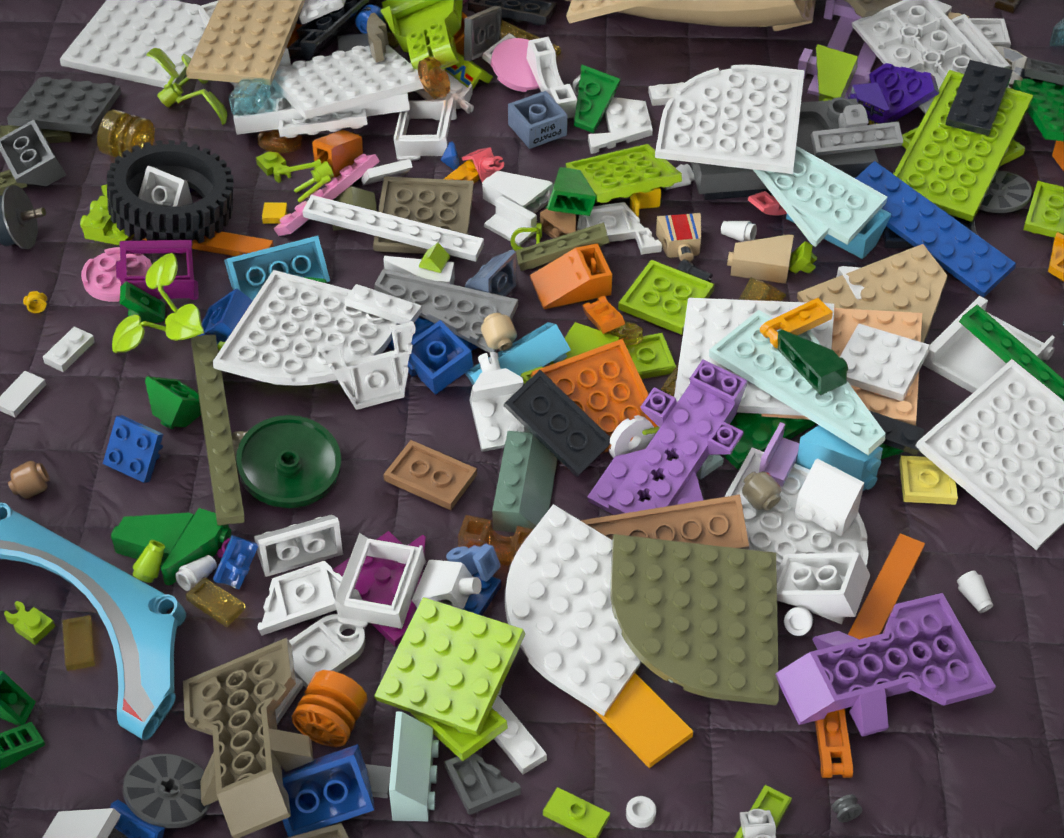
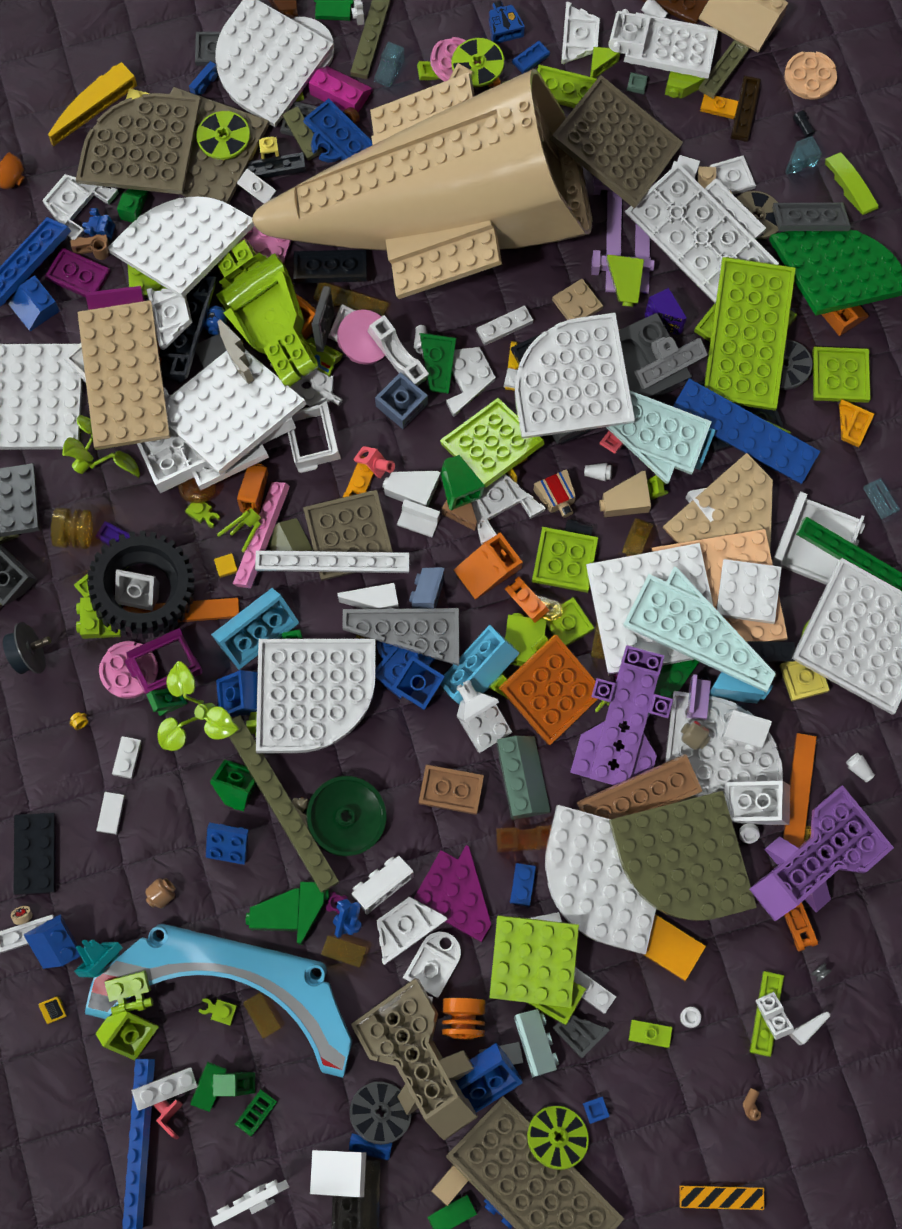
camera: 20 degrees left, 25 degrees up
lime cone [132,540,165,583] -> none
white cone [176,555,217,591] -> none
clear light blue brick [229,78,271,116] -> none
white wing [318,321,415,410] -> none
white piece [334,533,426,629] -> none
white plate [345,284,421,324] -> none
white tile [361,159,412,186] -> none
white torso [412,560,481,609] -> none
clear orange tile [418,56,450,100] -> none
lime slope [419,242,450,273] -> none
blue slope [441,141,460,170] -> none
medium blue leg [446,543,501,582] -> none
tan head [481,313,517,351] -> none
black plate [504,370,611,477] -> none
lime piece [510,223,542,251] -> none
olive plate [516,222,610,271] -> none
white tile [609,415,655,458] -> none
light orange plate [760,298,833,348] -> none
dark green slope [778,330,848,396] -> none
dark purple plate [869,63,939,123] -> none
black plate [945,60,1013,136] -> none

